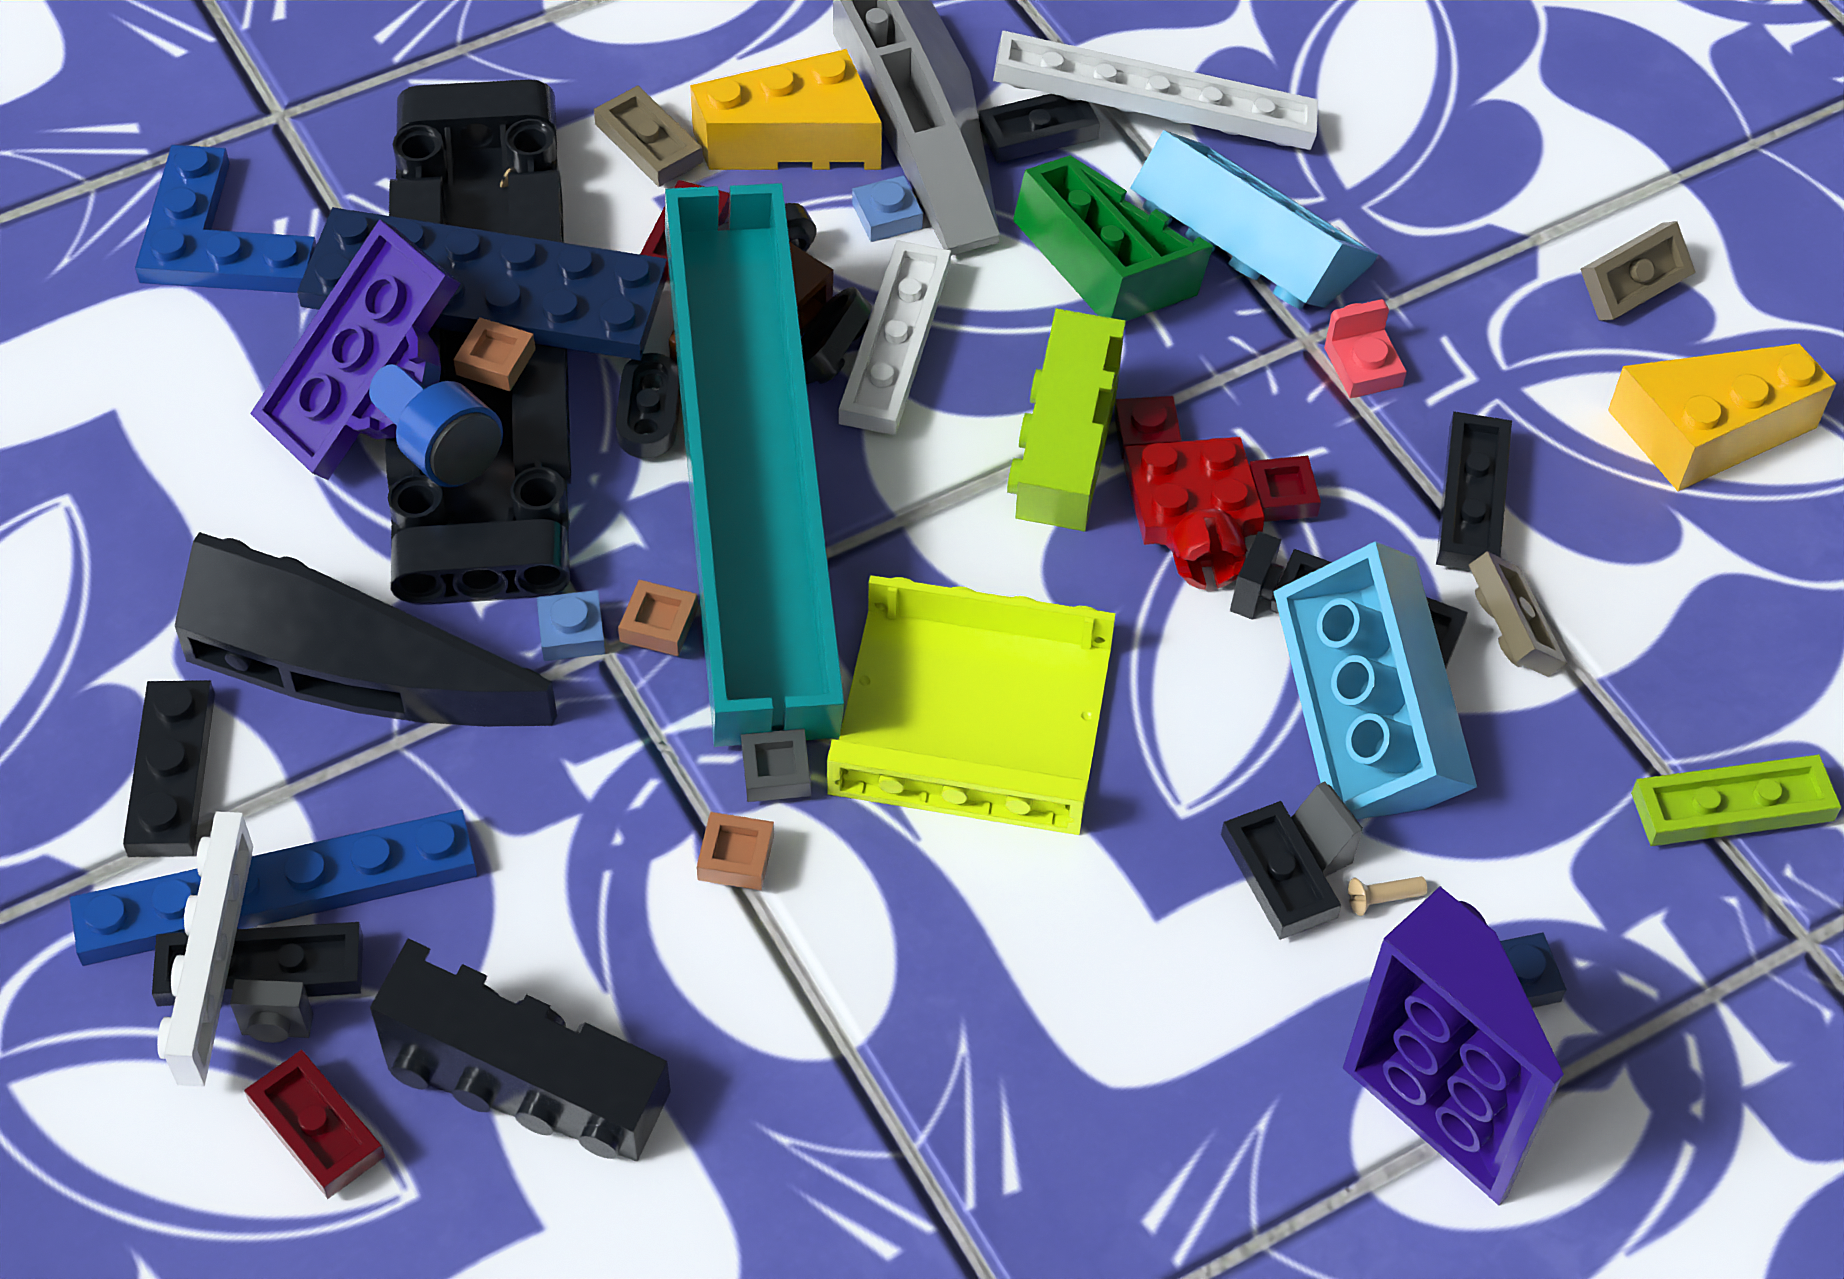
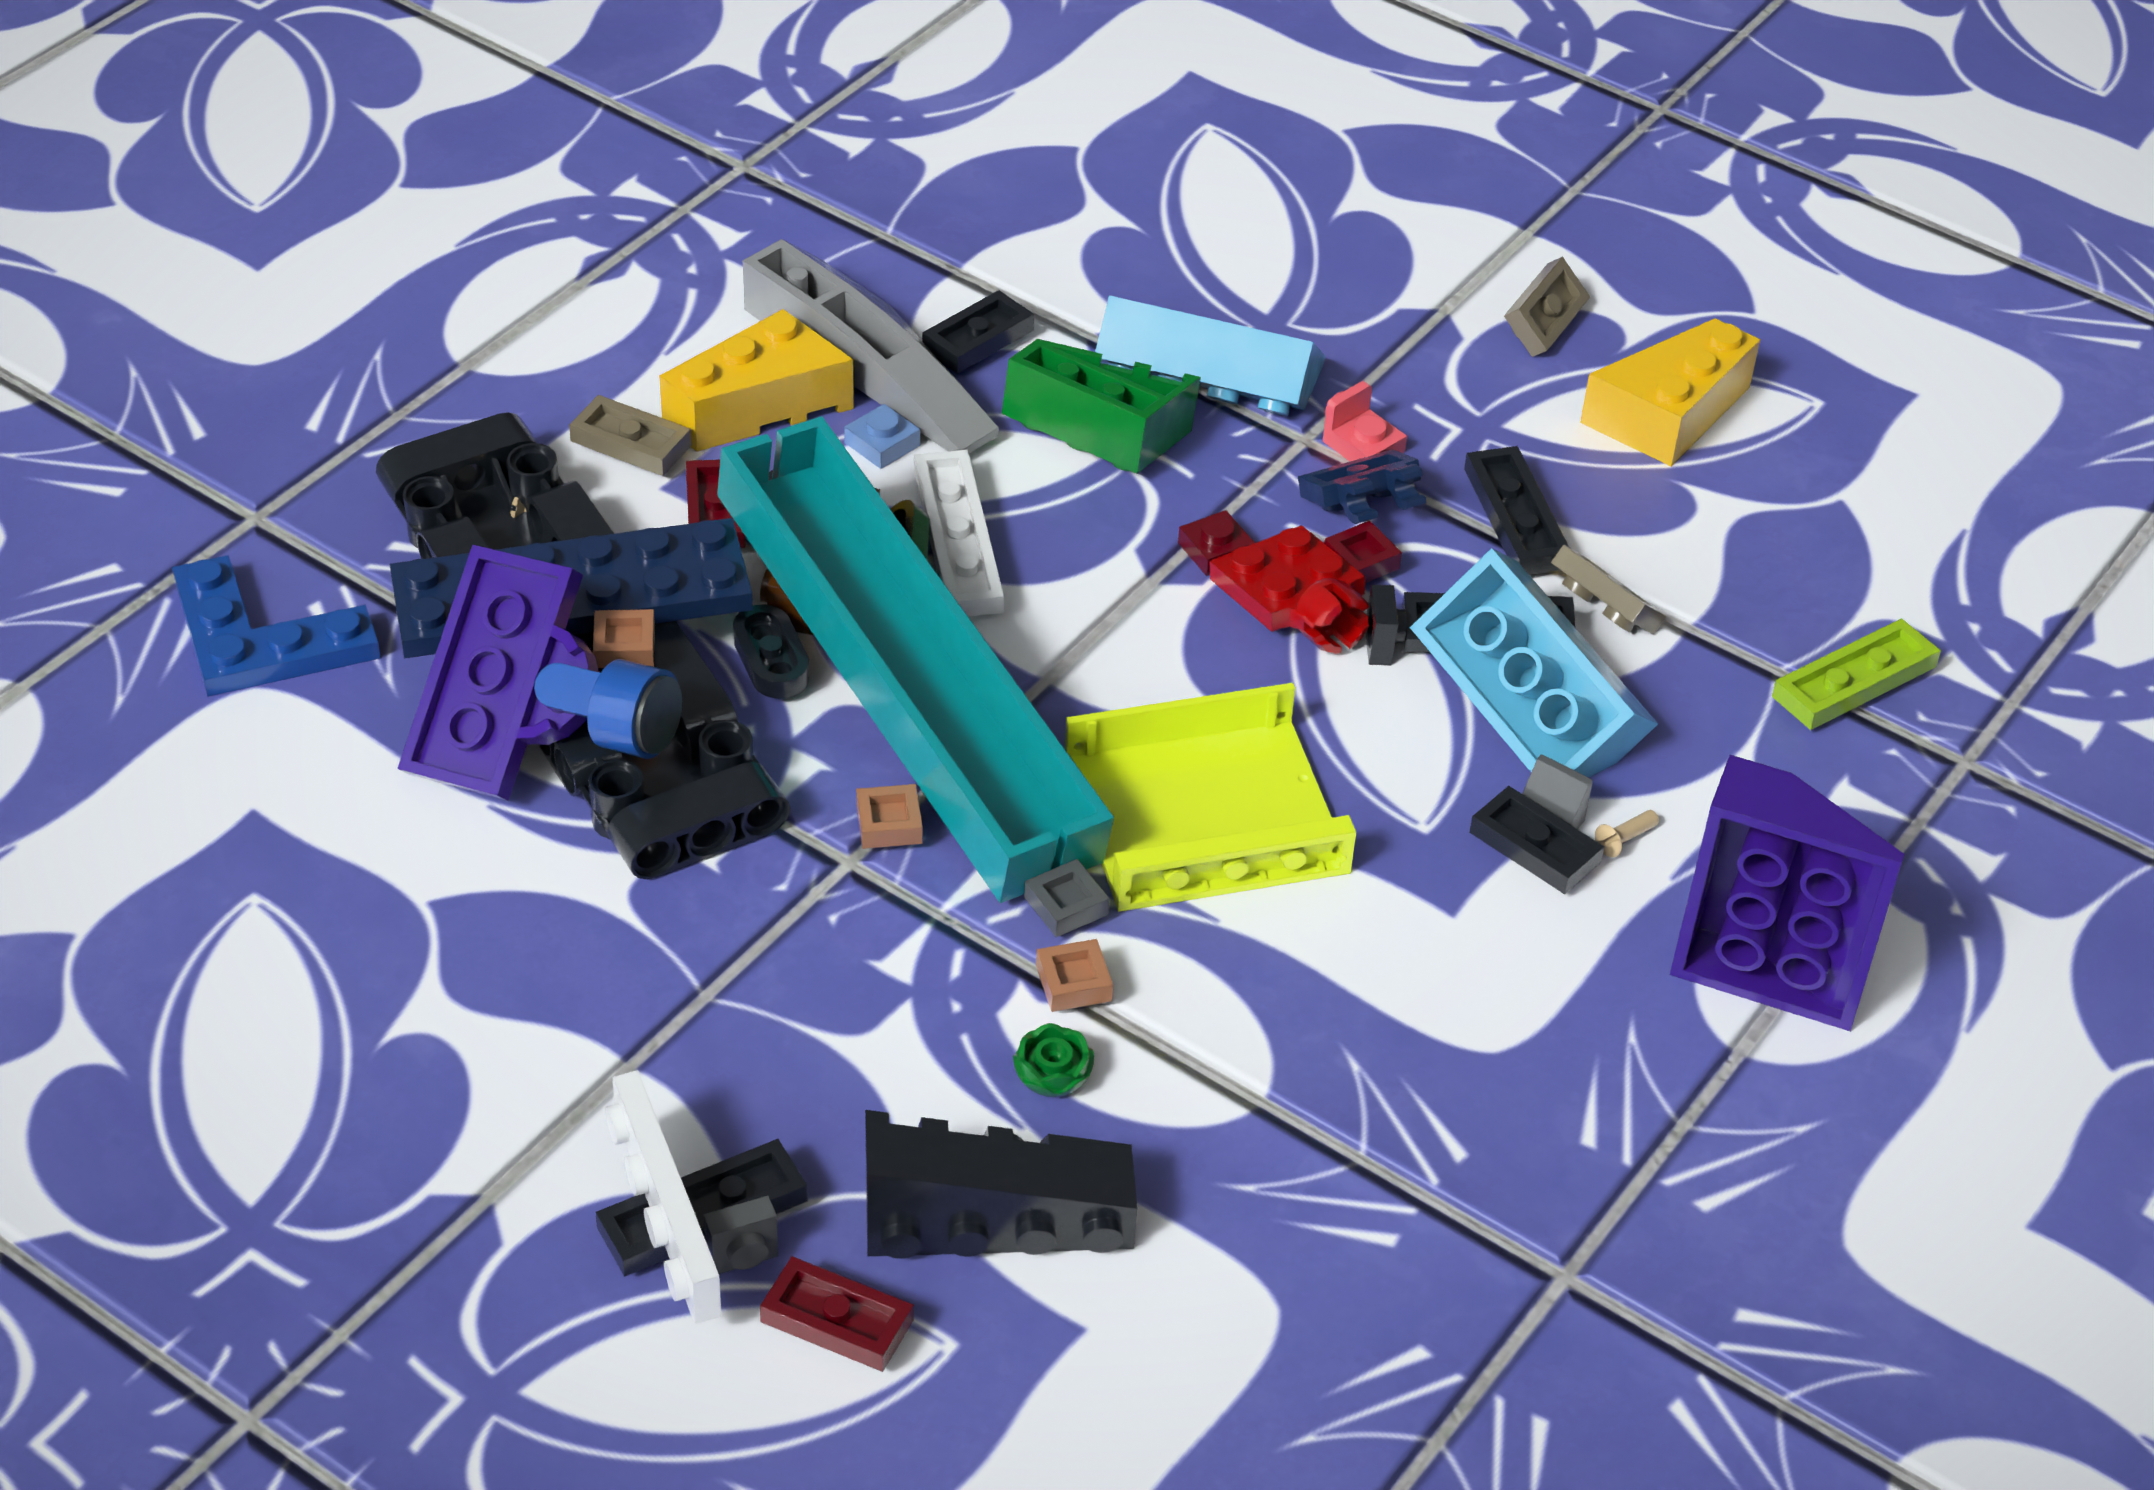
camera: 25 degrees left, 10 degrees down
blue plate [69,809,477,966] -> none
black plate [123,680,215,857] -> none
black wedge [174,532,557,727] -> none
medium blue plate [537,590,605,661] -> none
white plate [993,31,1318,150] -> none
lime wedge [1007,308,1126,532] -> none
none -> green plate [1013,1023,1094,1097]
none -> dark blue plate [1298,449,1427,524]

